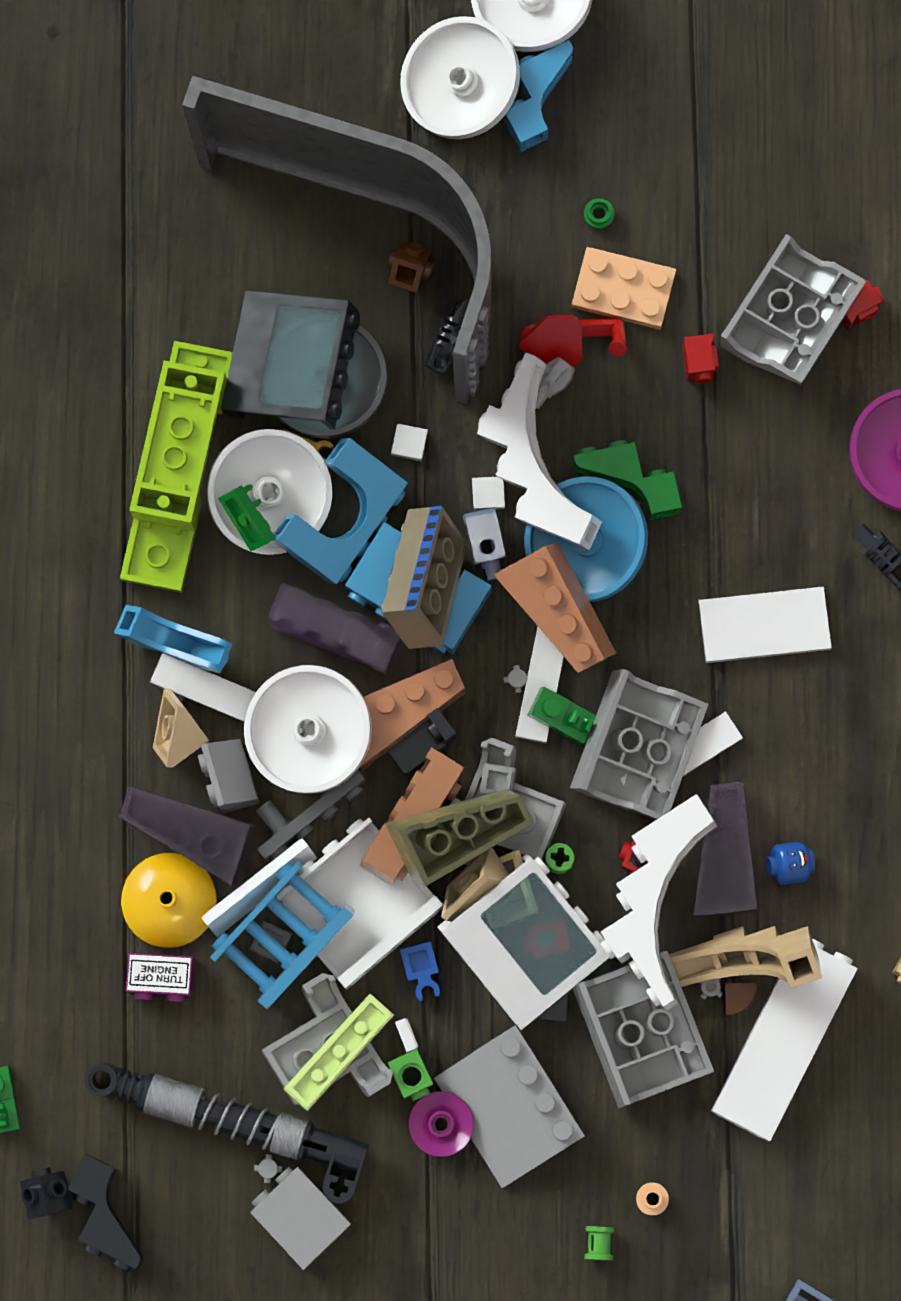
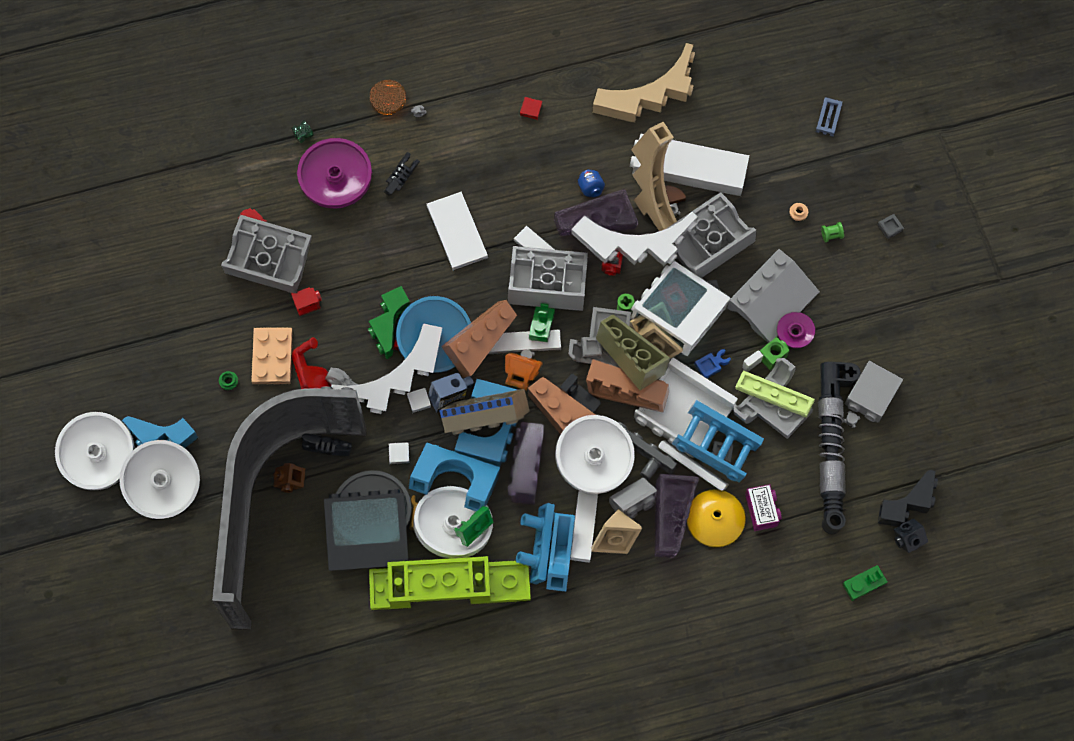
camera: 110 degrees left, 10 degrees down
none -> orange piece [505,352,543,391]
none -> dark azure plate [516,503,555,584]

